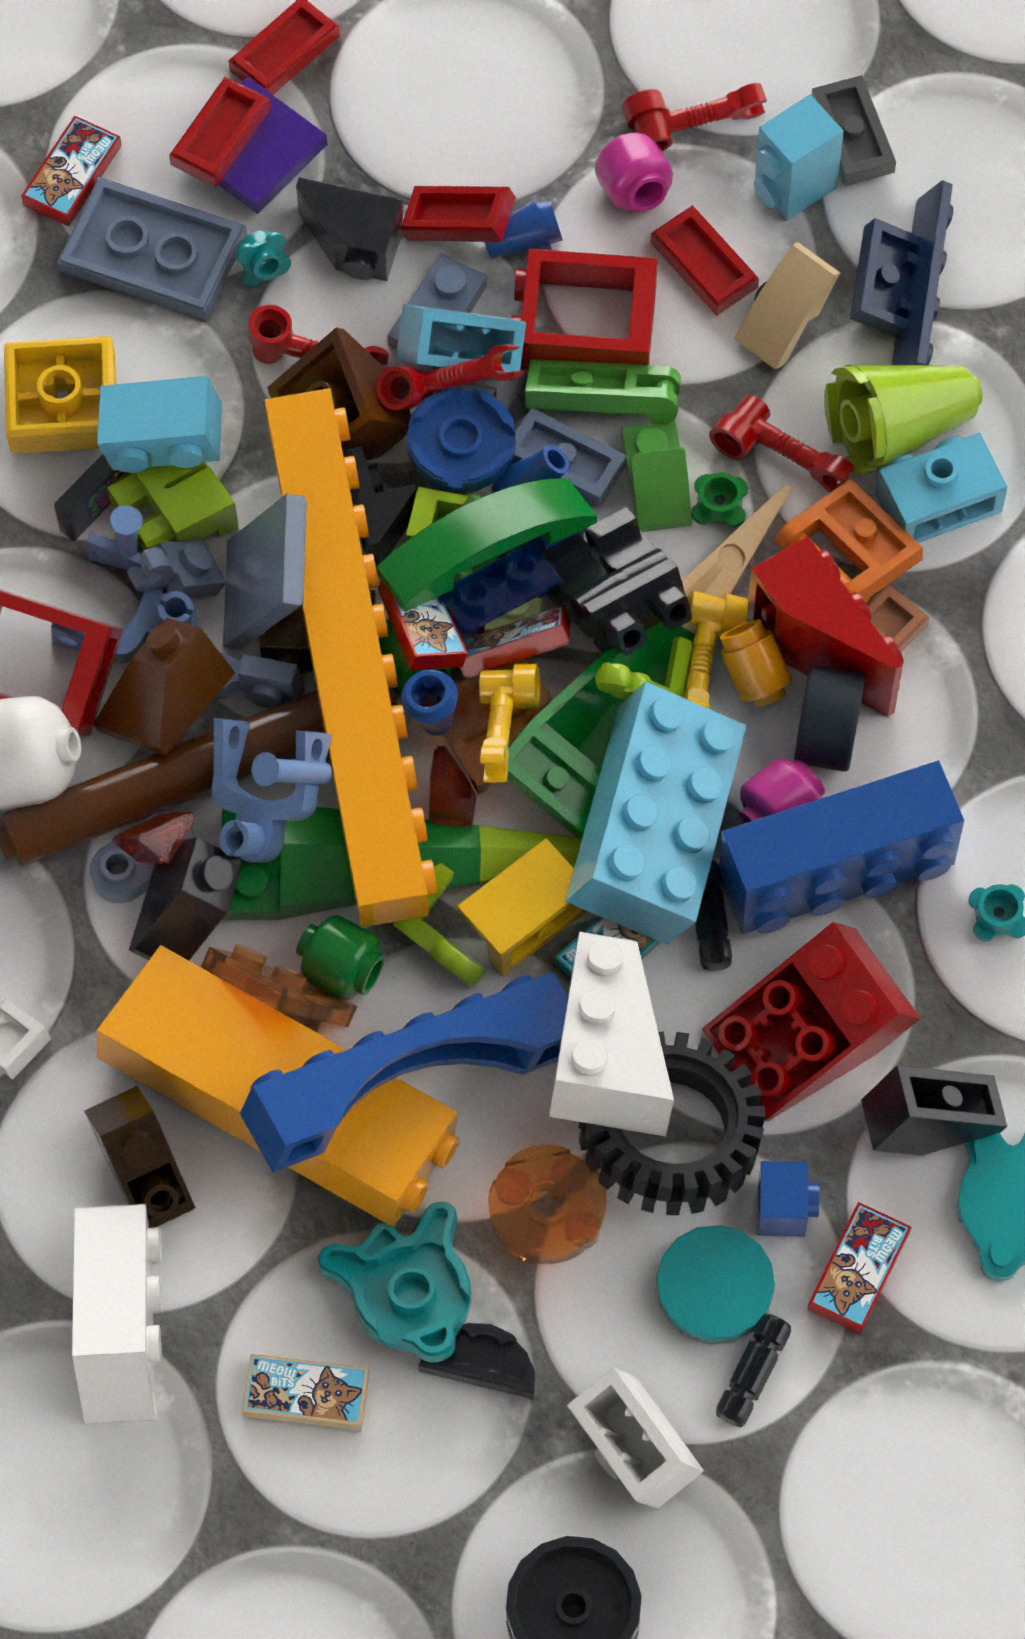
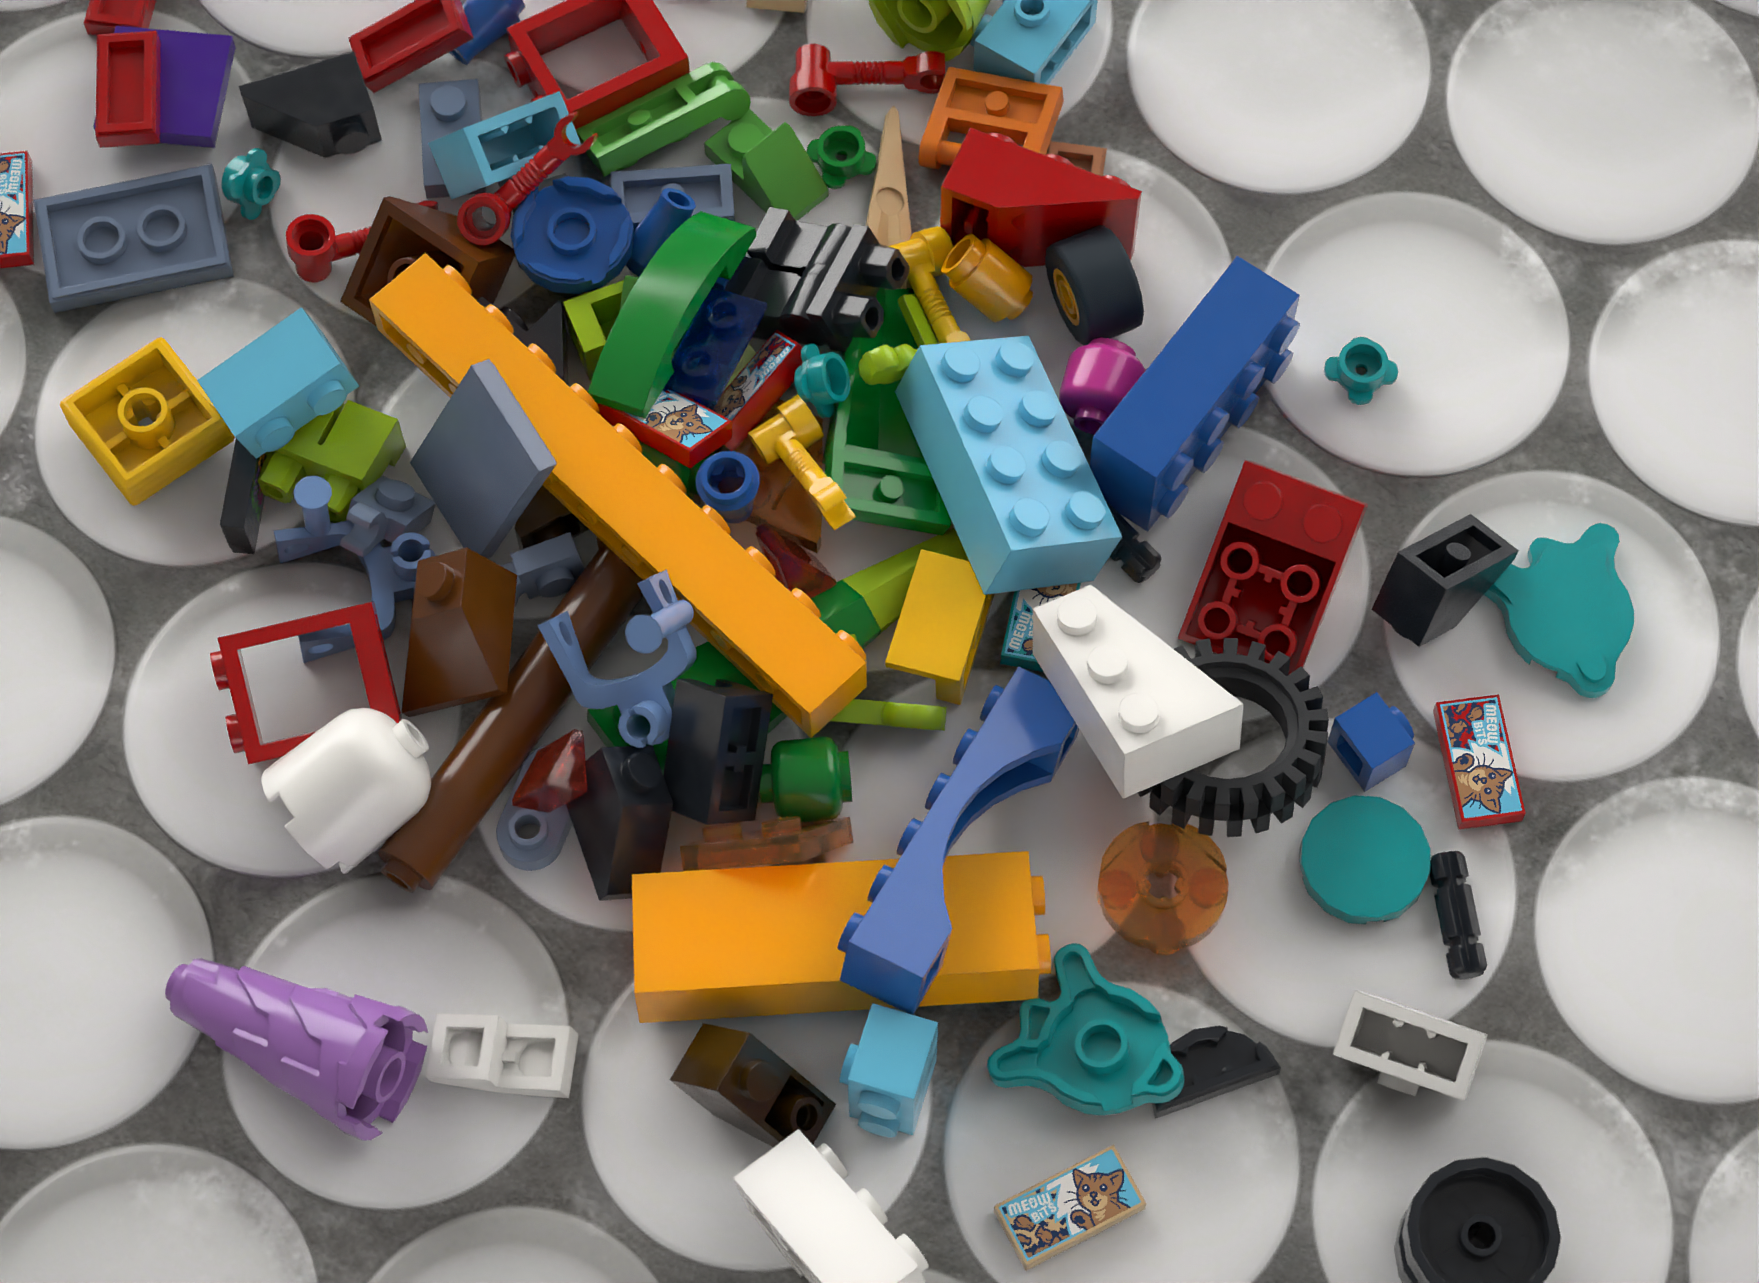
camera: 35 degrees left, 0 degrees up
none -> black hinge [663,678,773,825]
none -> teal plate [794,344,850,418]
none -> medium azure brick [839,1003,938,1137]

